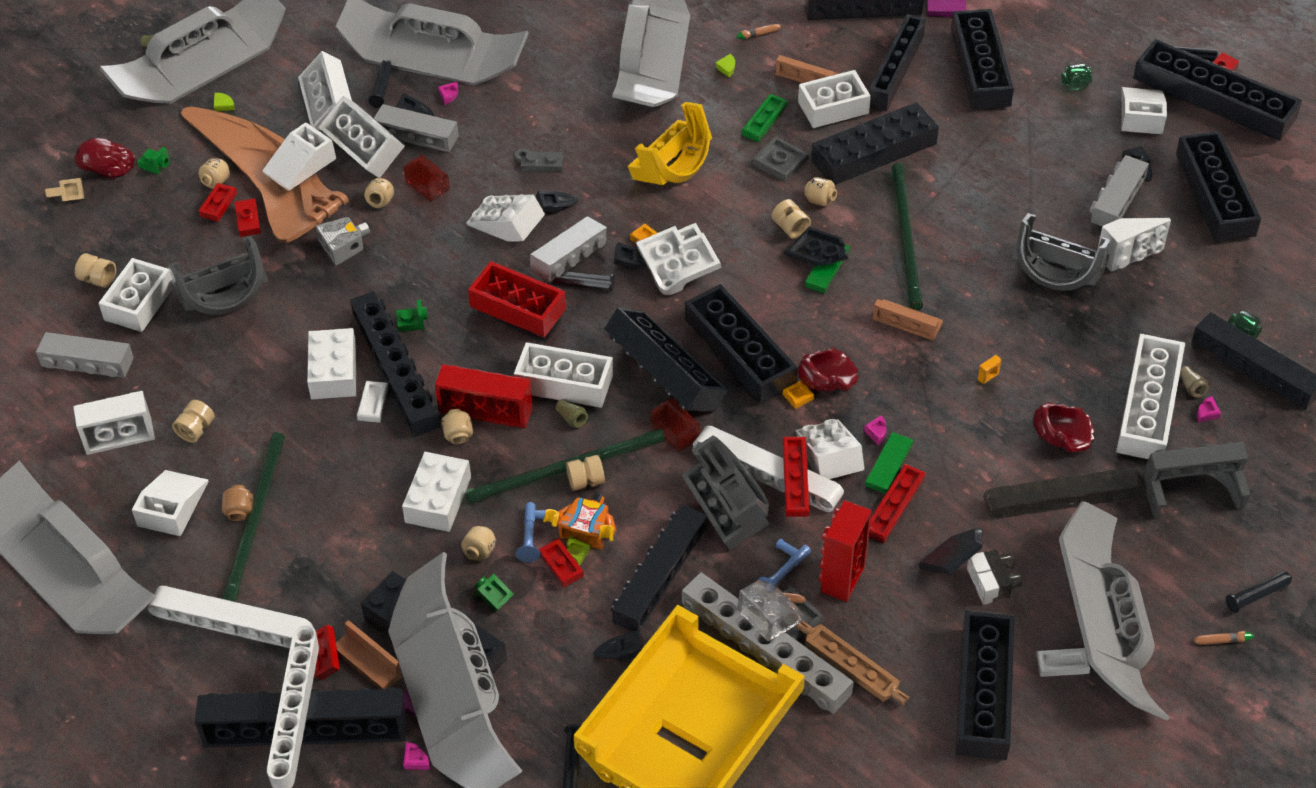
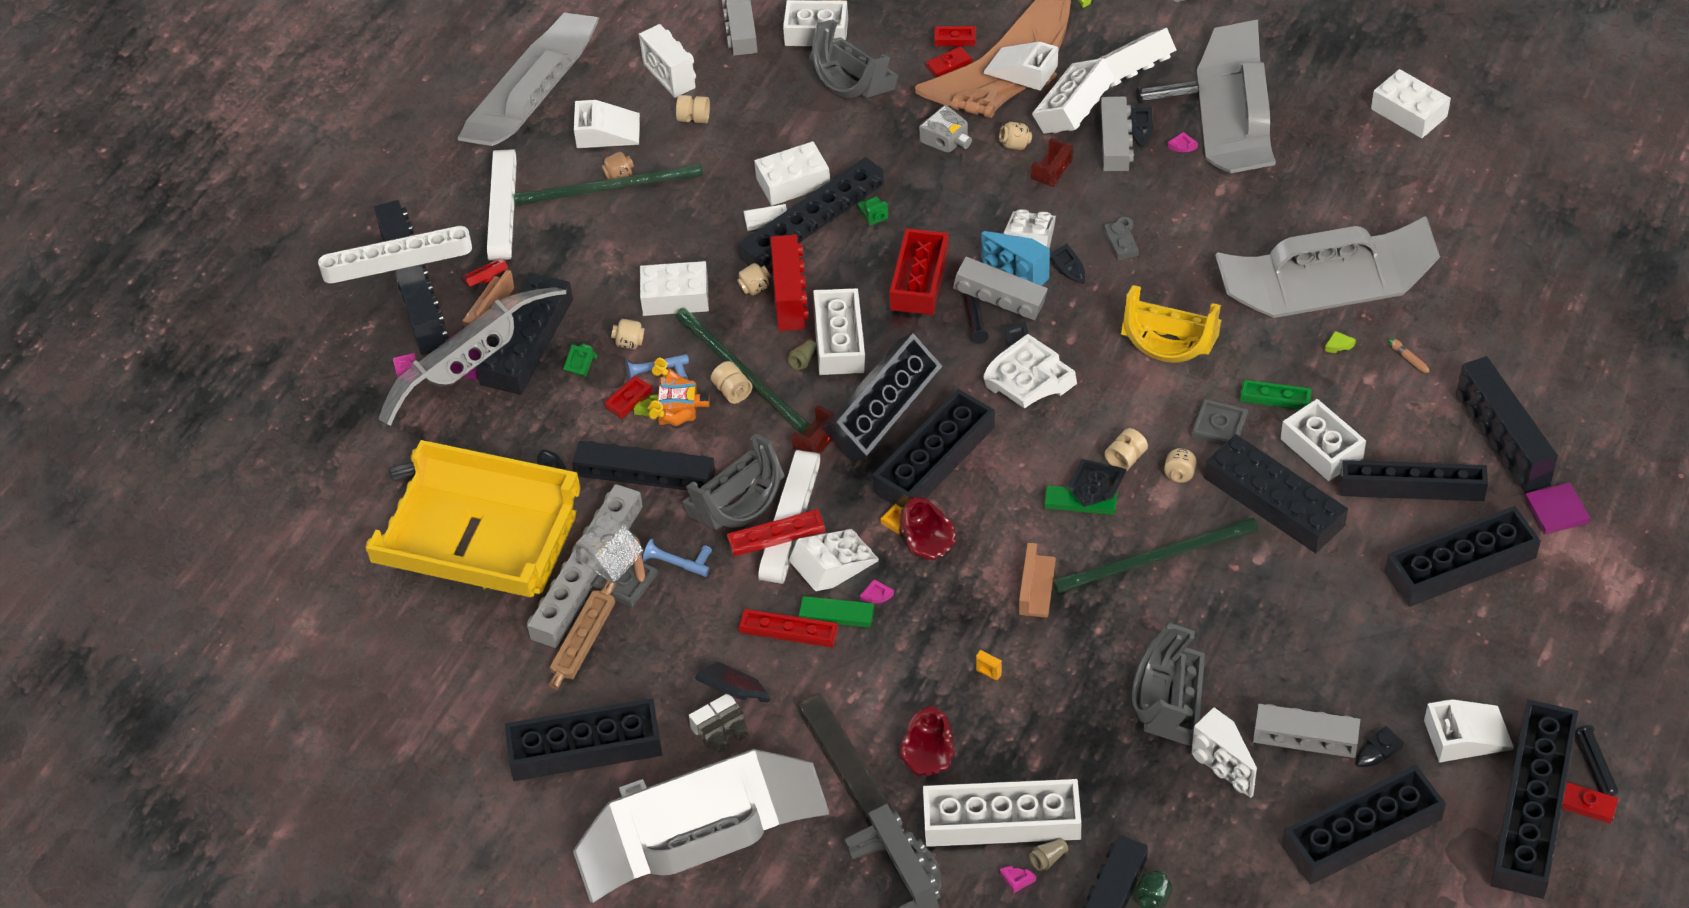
camera: 75 degrees right, 0 degrees up
tan head [198,158,230,188] -> none
light orange tile [630,224,657,244] -> none
nougat panel [776,55,839,83] -> none
red brick [818,500,872,602] -> none
clear green head [1061,63,1093,91] -> none
none -> dark azure slope [981,231,1050,286]

